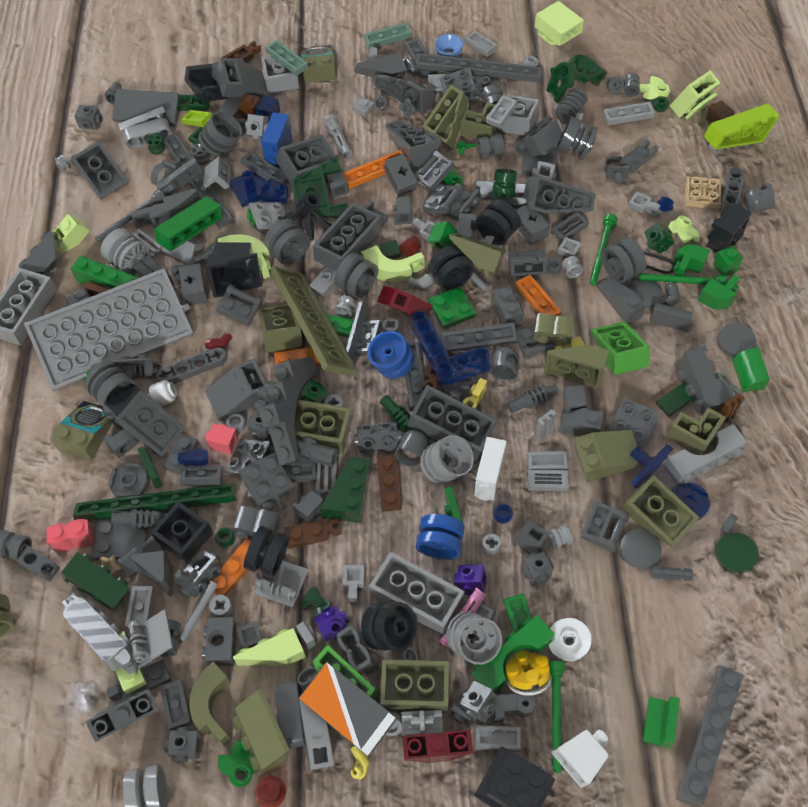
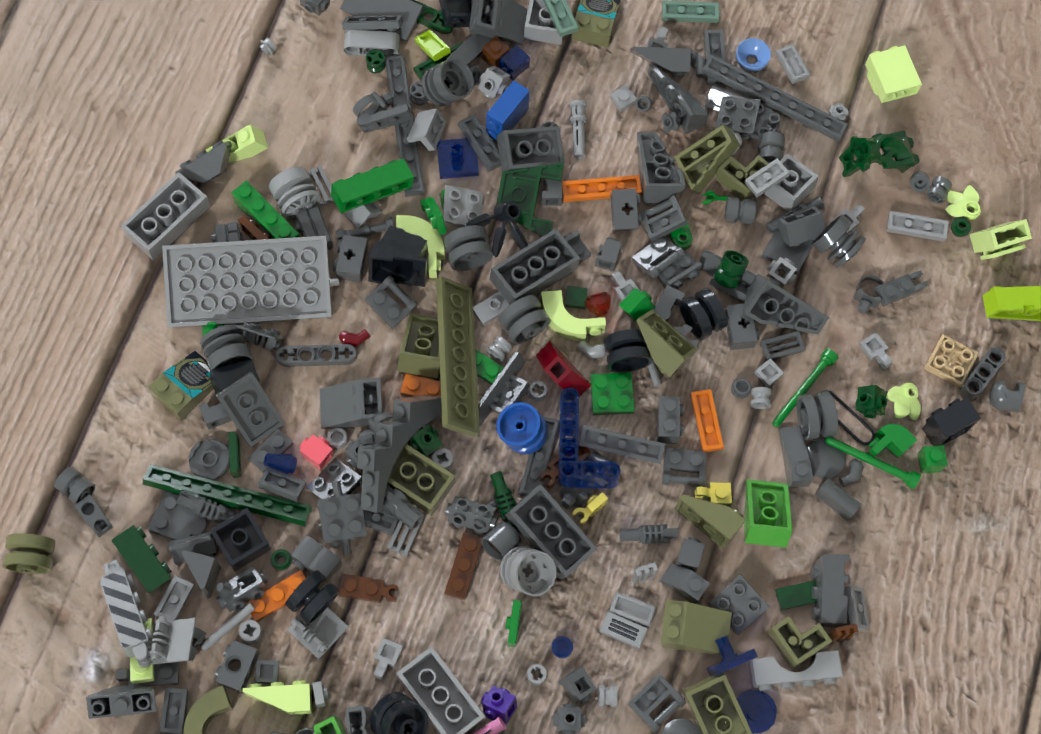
camera: 15 degrees right, 10 degrees up
coral brick [46,519,95,552] -> none
dark grey slope [71,141,129,200] -> none
dark grey piece [95,189,165,242] -> none
tan piece [100,555,122,578] -> none
dark grey slope [131,188,199,228] -> none
white head [147,380,177,407] -> none
clear blue brick [261,179,289,204] -> none
dark grey brick [292,490,324,523] -> none
dark green piece [302,587,332,620] -> none
dark purple brick [314,606,349,642] -> none
dark green wedge [320,457,372,523] -> none
blue wheel [415,514,465,560] -> none
white brick [474,437,507,501] -> none
dark grey helmet [490,347,519,380] -> none
dark grey brick [508,250,547,276] -> none
olive brick [534,313,575,346] -> none
dark grey piece [555,88,588,124] -> none
clear blue plate [657,197,674,212] -> none
green brick [698,275,740,310] -> none
reddish brown brick [706,100,735,123] -> none
dark grey tile [717,323,756,357] -> none
green brick [732,347,770,392] -> none
none -> green hinge [420,196,447,235]

